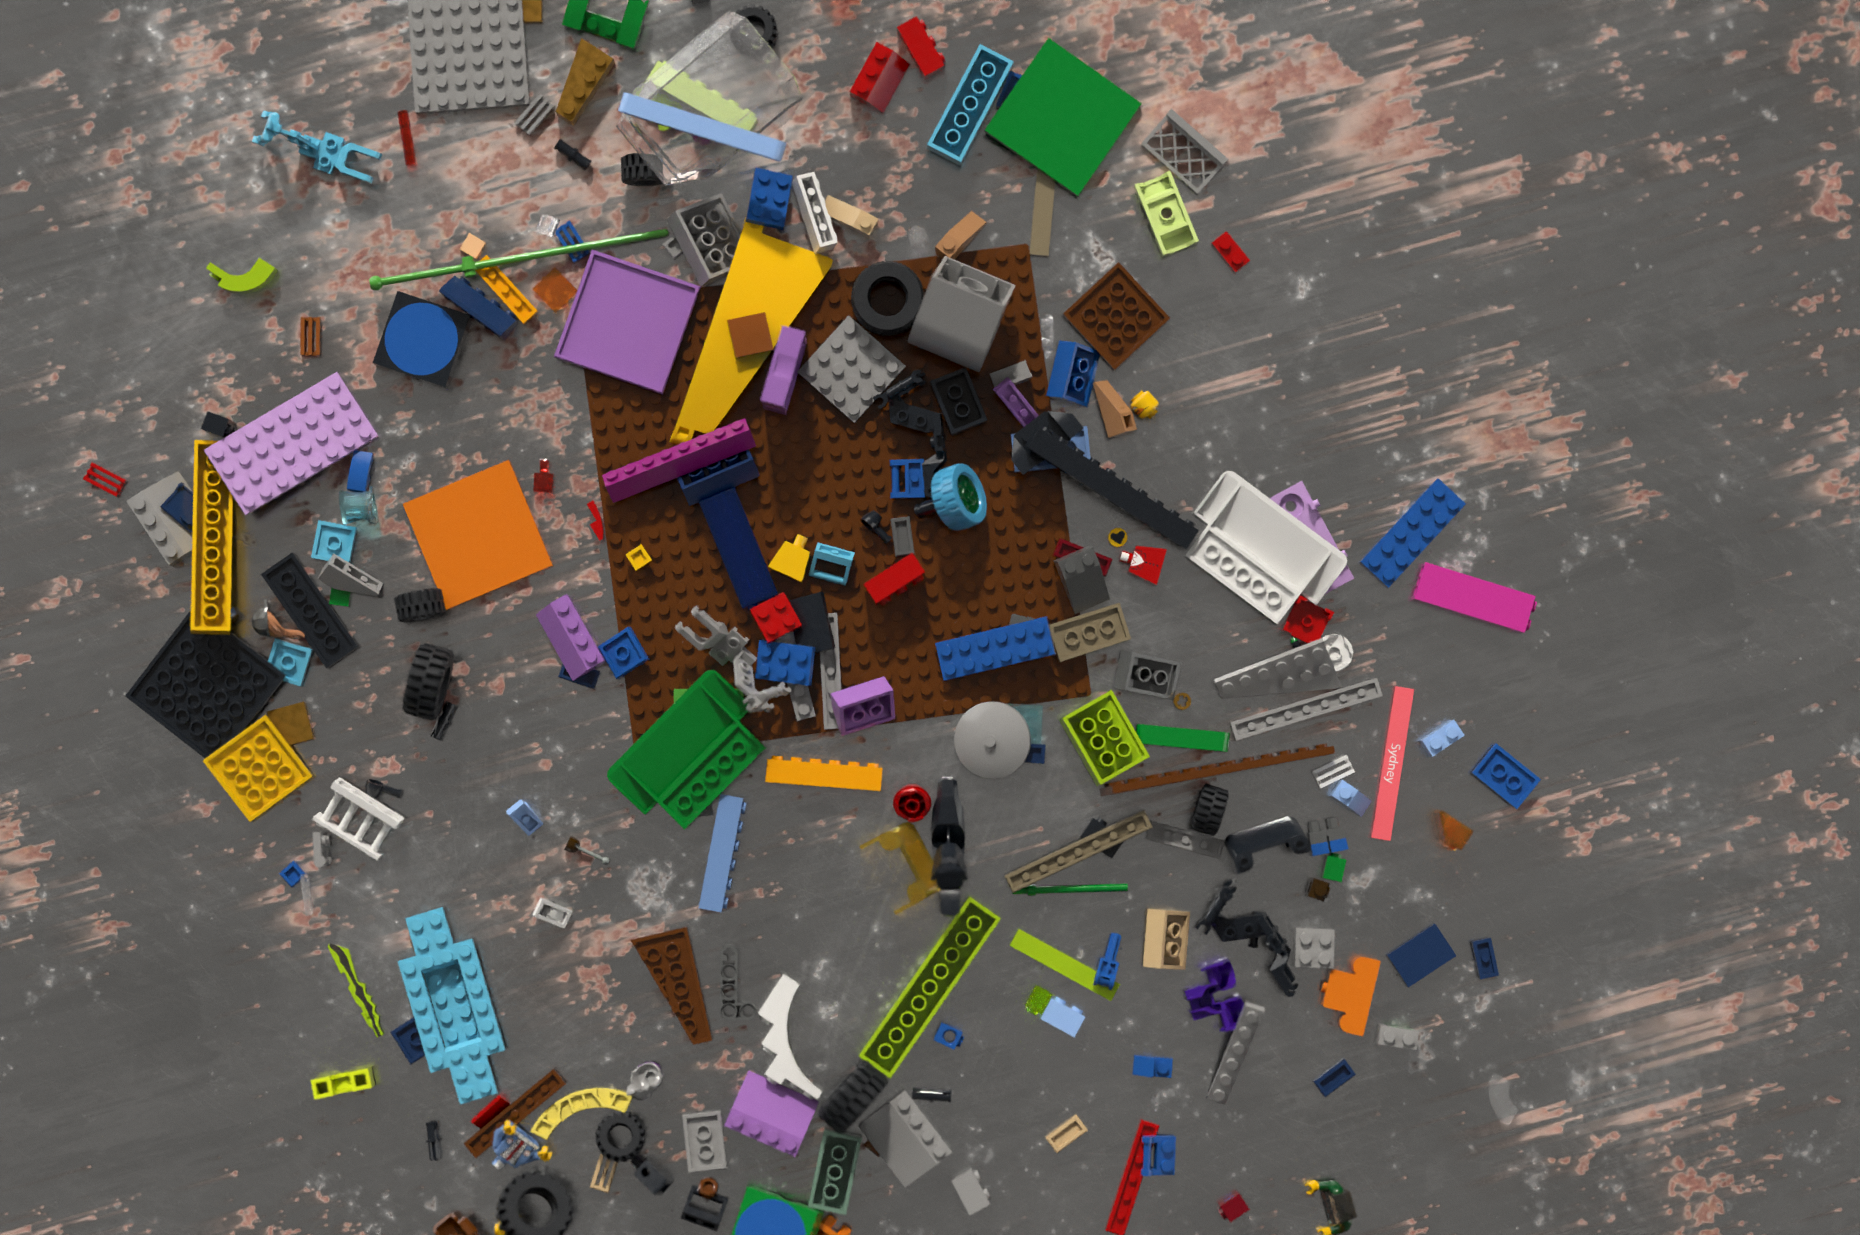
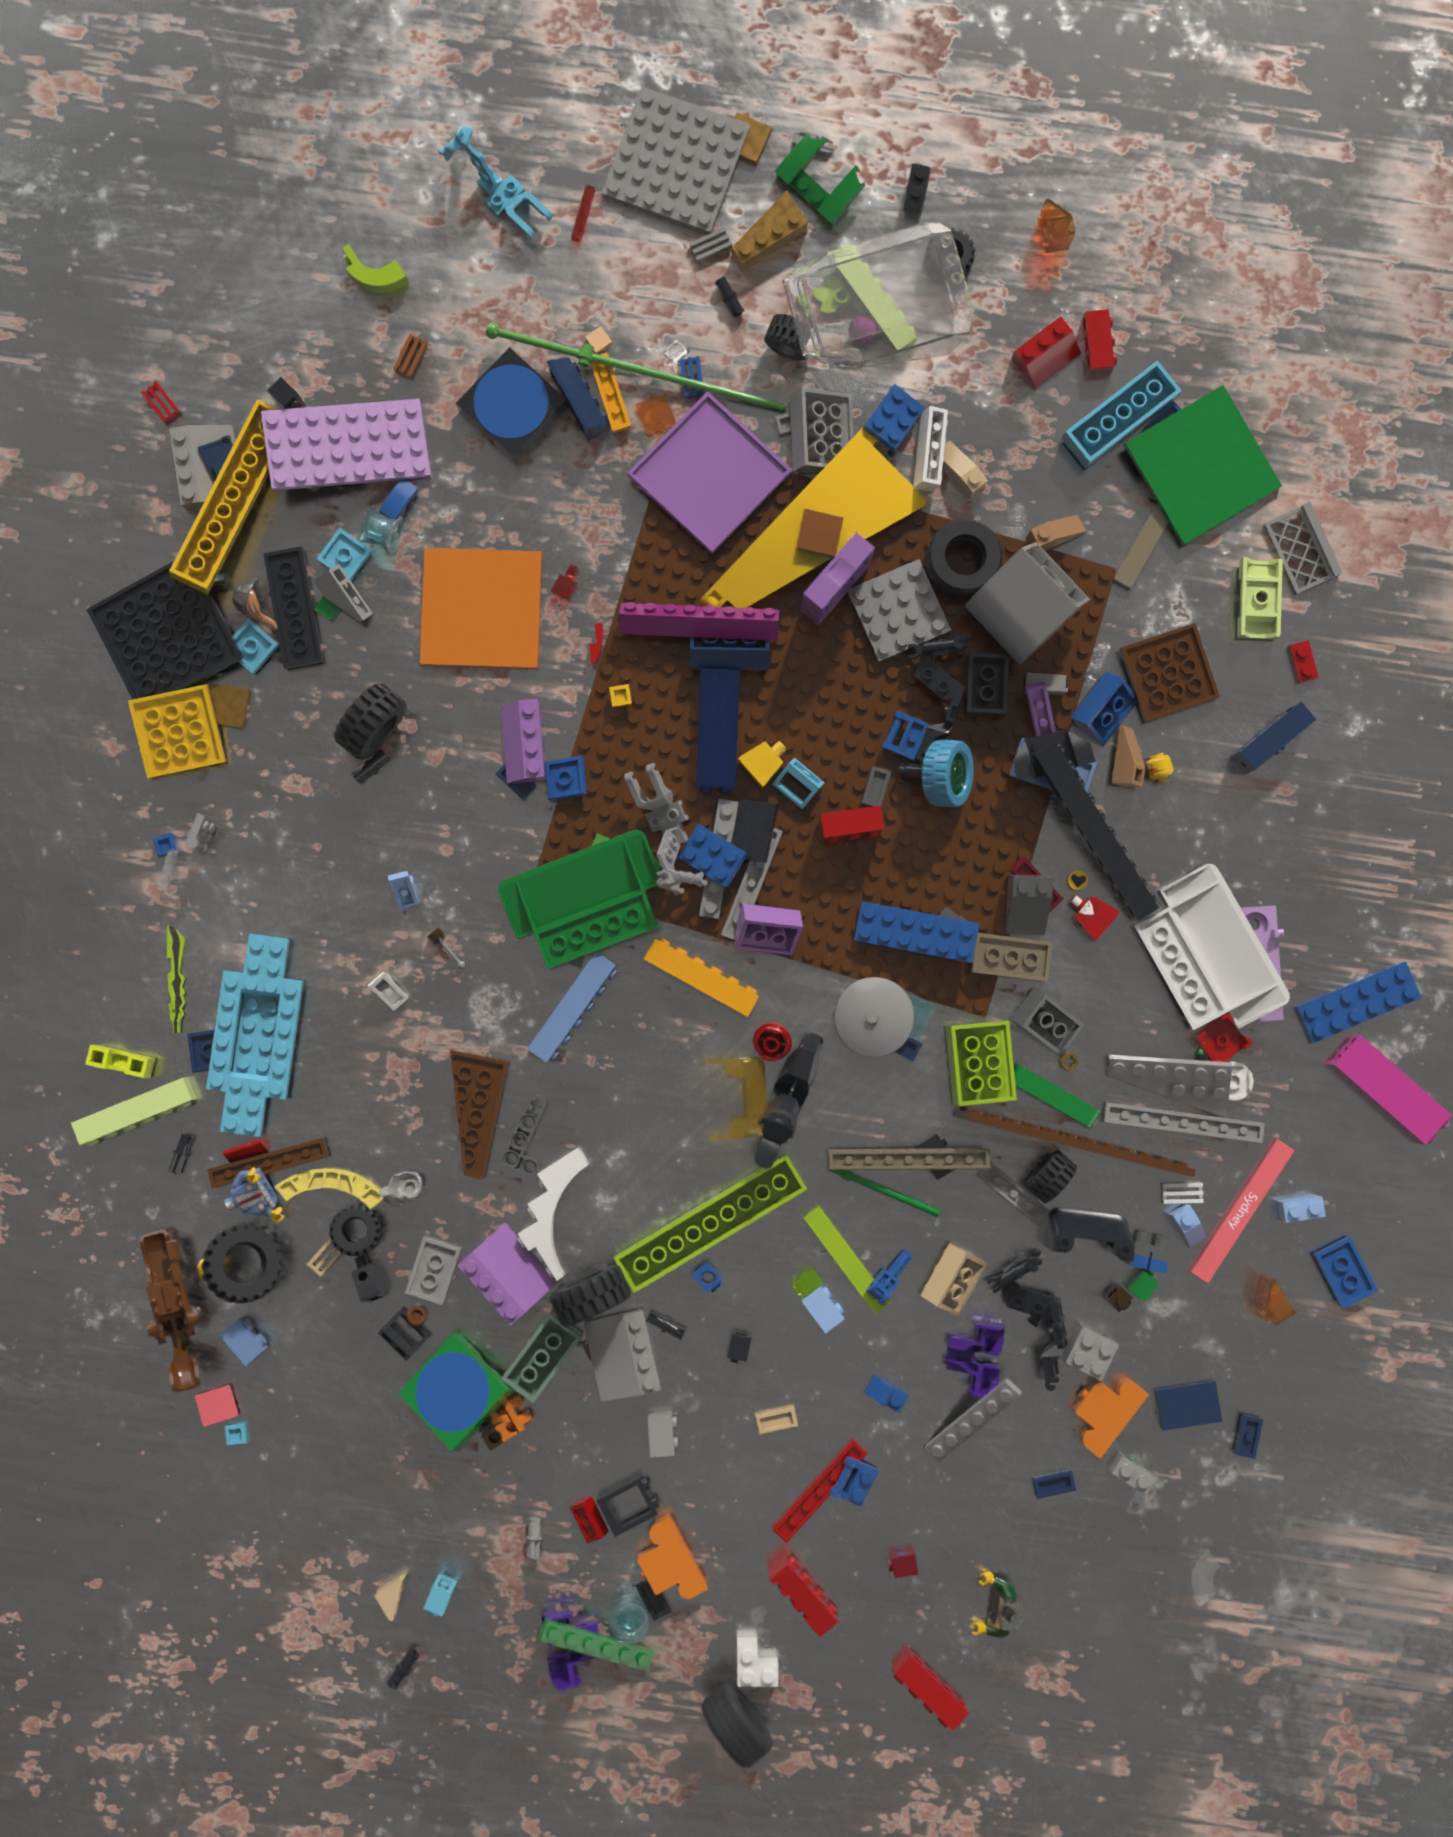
camera: 30 degrees right, 0 degrees up
white fence [312,777,405,860] -> none
black bar [365,779,402,799] -> none
black tyre [394,588,446,622] -> none
light blue beam [618,92,787,162] -> none
red plate [750,592,802,644] -> none
black bar [860,510,892,544] -> none
none -> yellowish green brick [71,1077,197,1147]
none -> black brick [727,1331,752,1364]
none -> dark blue brick [1230,701,1317,775]

